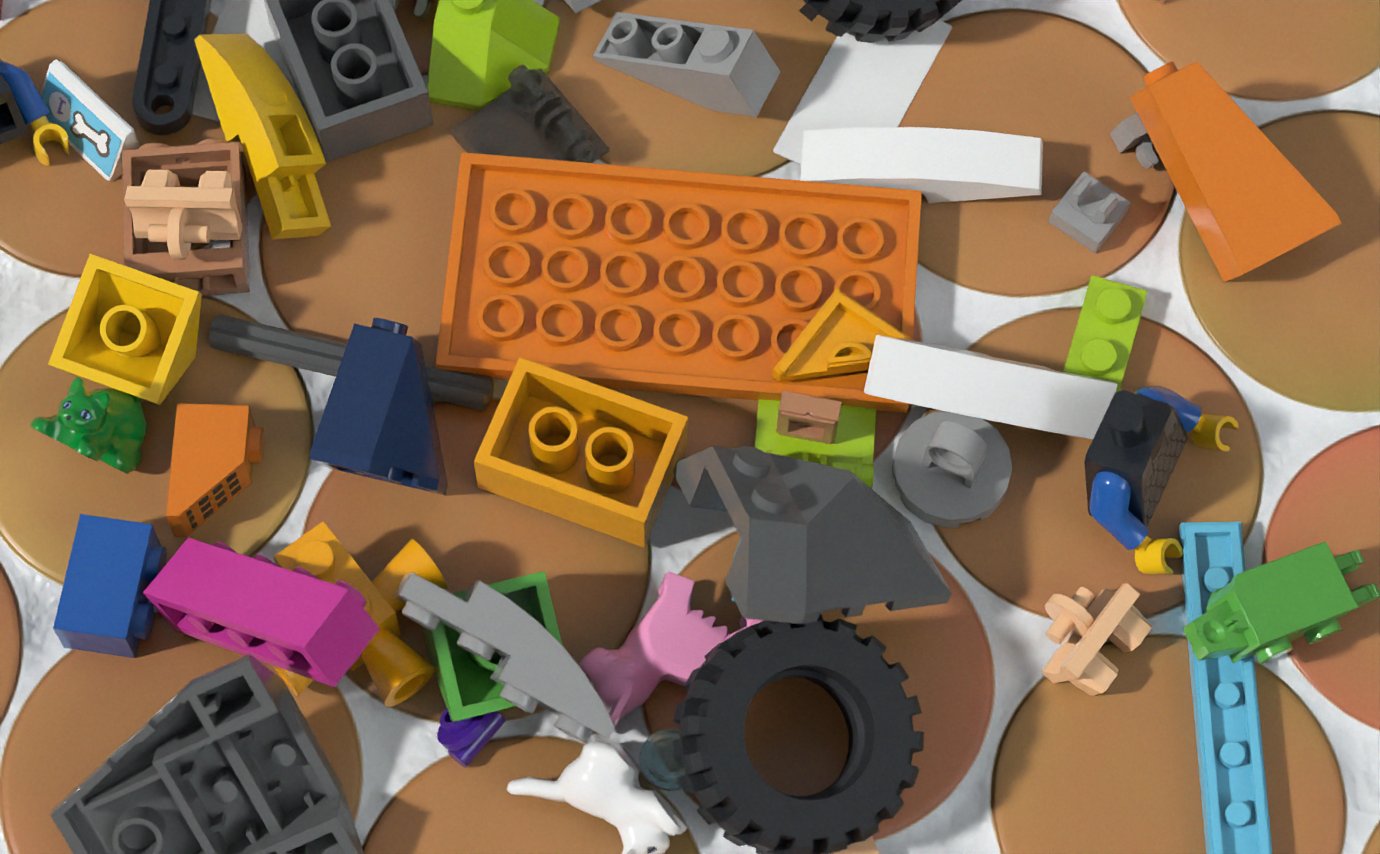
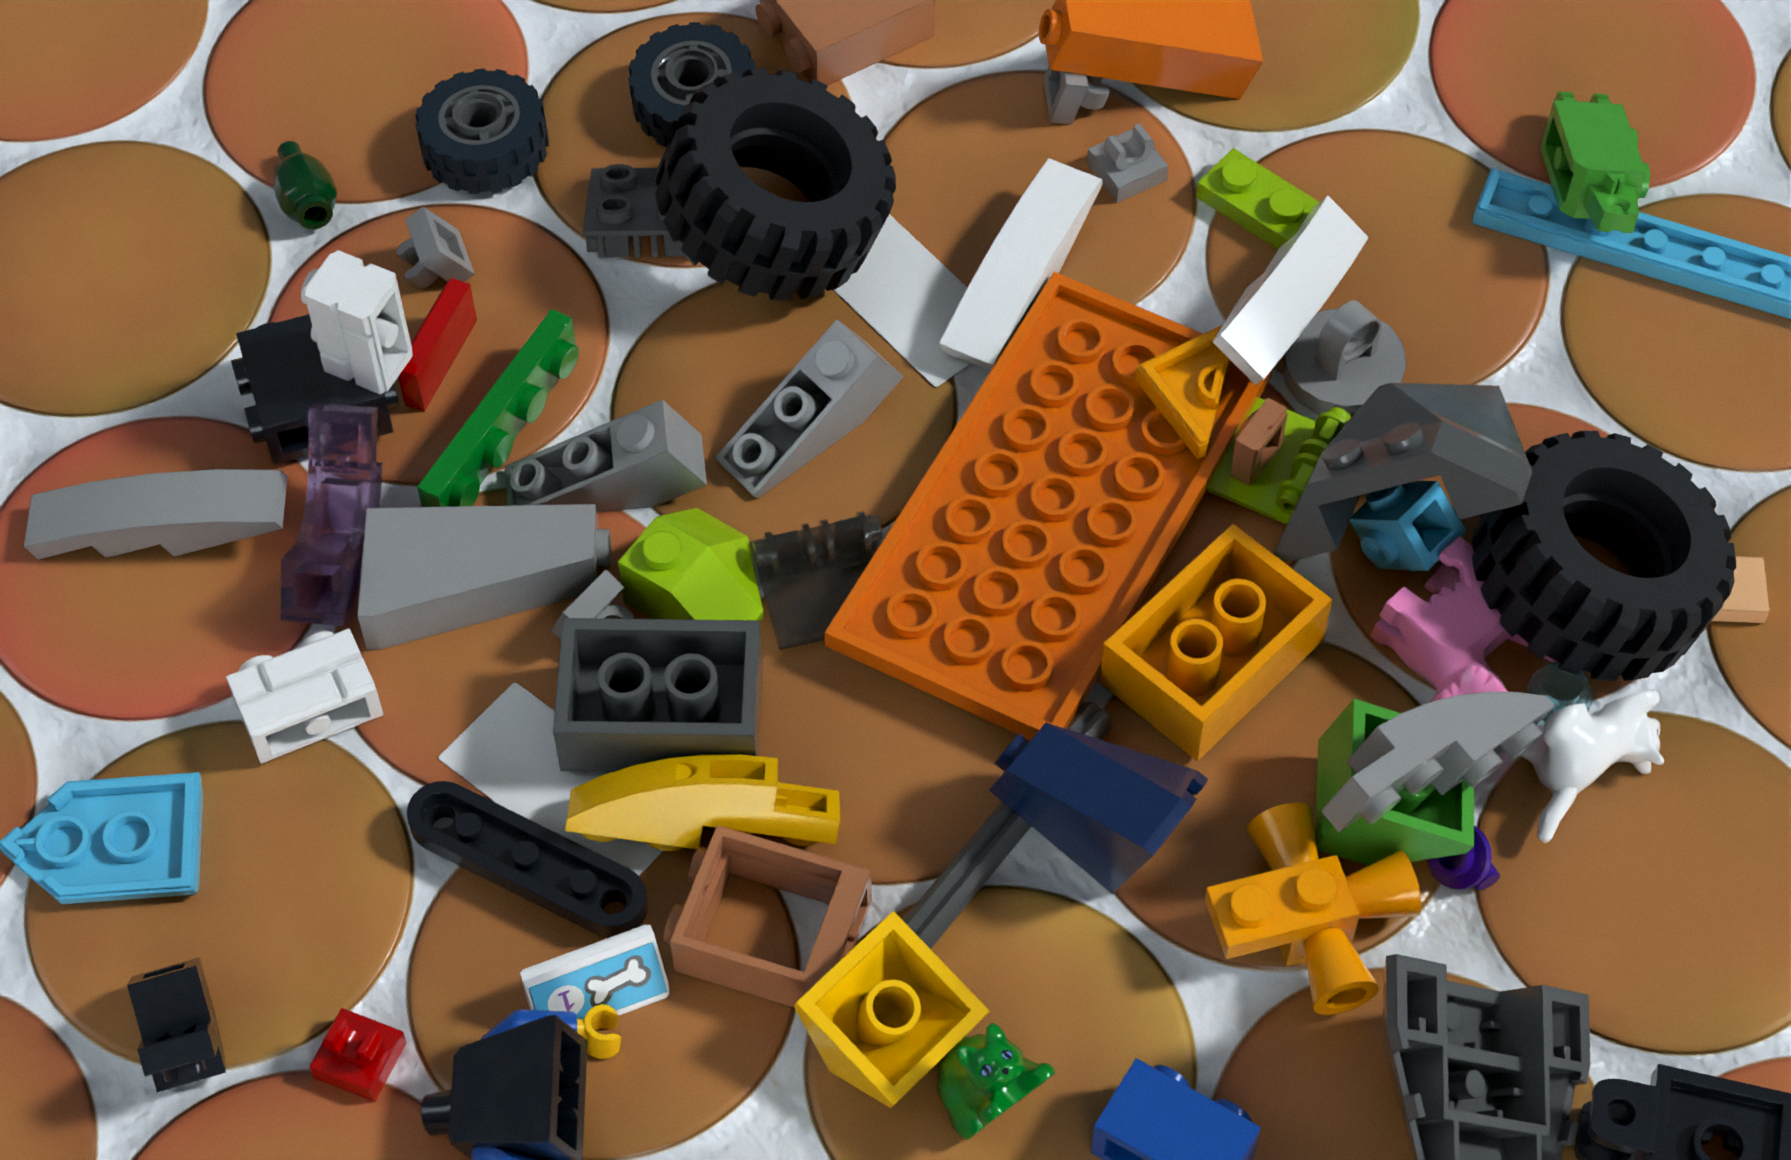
camera: 65 degrees left, 10 degrees down
light nougat hips [124,170,243,260] -> none
dark pink brick [143,538,379,687] -> none
orange slope [166,403,265,537] -> none
light nougat hips [1041,583,1152,696] -> none
torso [1084,386,1239,575] -> none

